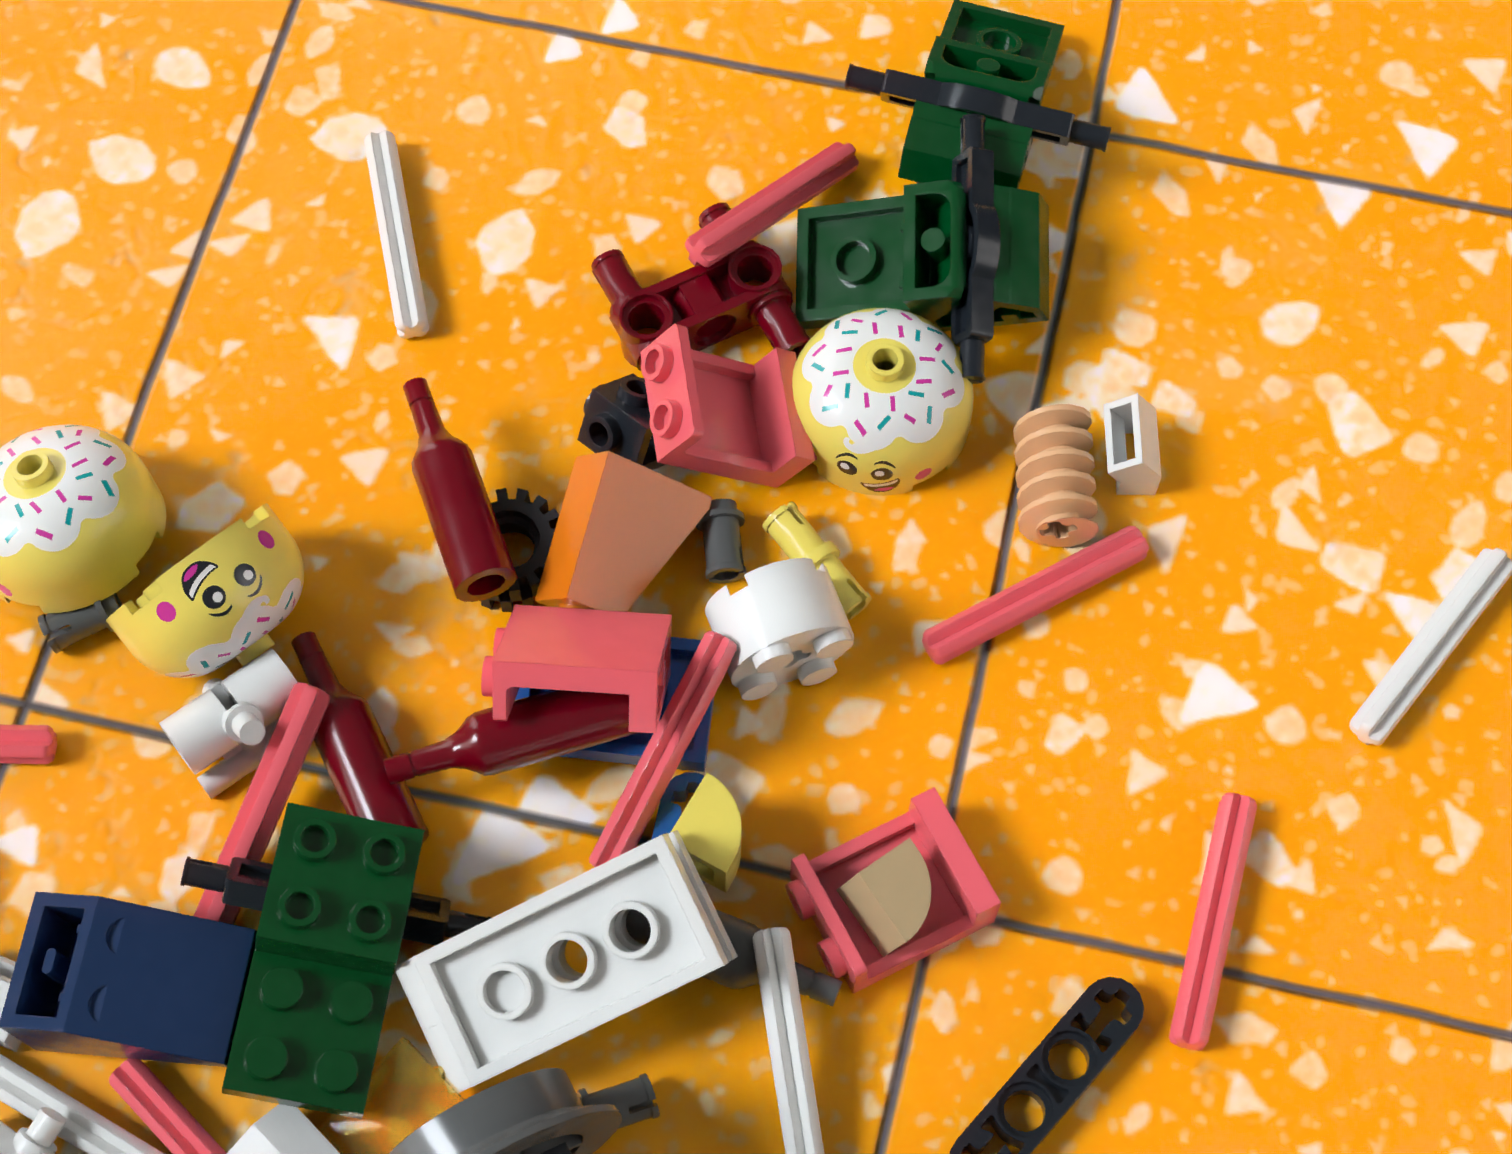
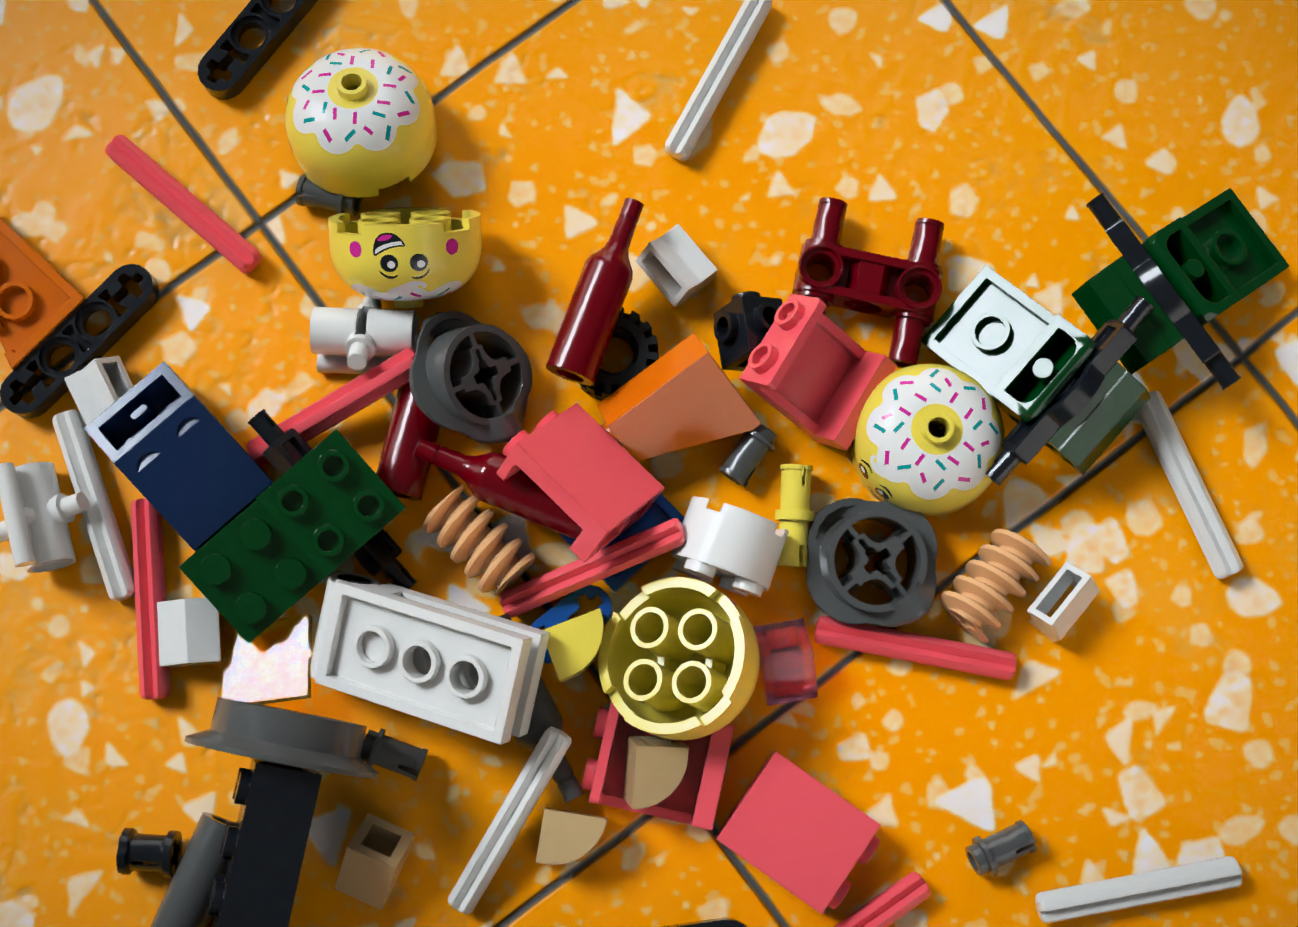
camera: 40 degrees right, 15 degrees up
coral axle [685,142,859,267] -> none
none -> dark grey piece [409,311,532,445]
none -> light nougat piece [423,485,536,596]
none -> tan brick [535,808,608,865]
none -> light yellow cylinder [598,577,760,740]
none -> white piece [635,224,718,307]
none -> coral panel [715,751,881,914]
none -> clear pink brick [753,618,818,706]
none -> dark grey piece [806,498,938,627]
none -> dark grey pin [965,820,1037,877]
none -> white axle [1137,390,1243,579]

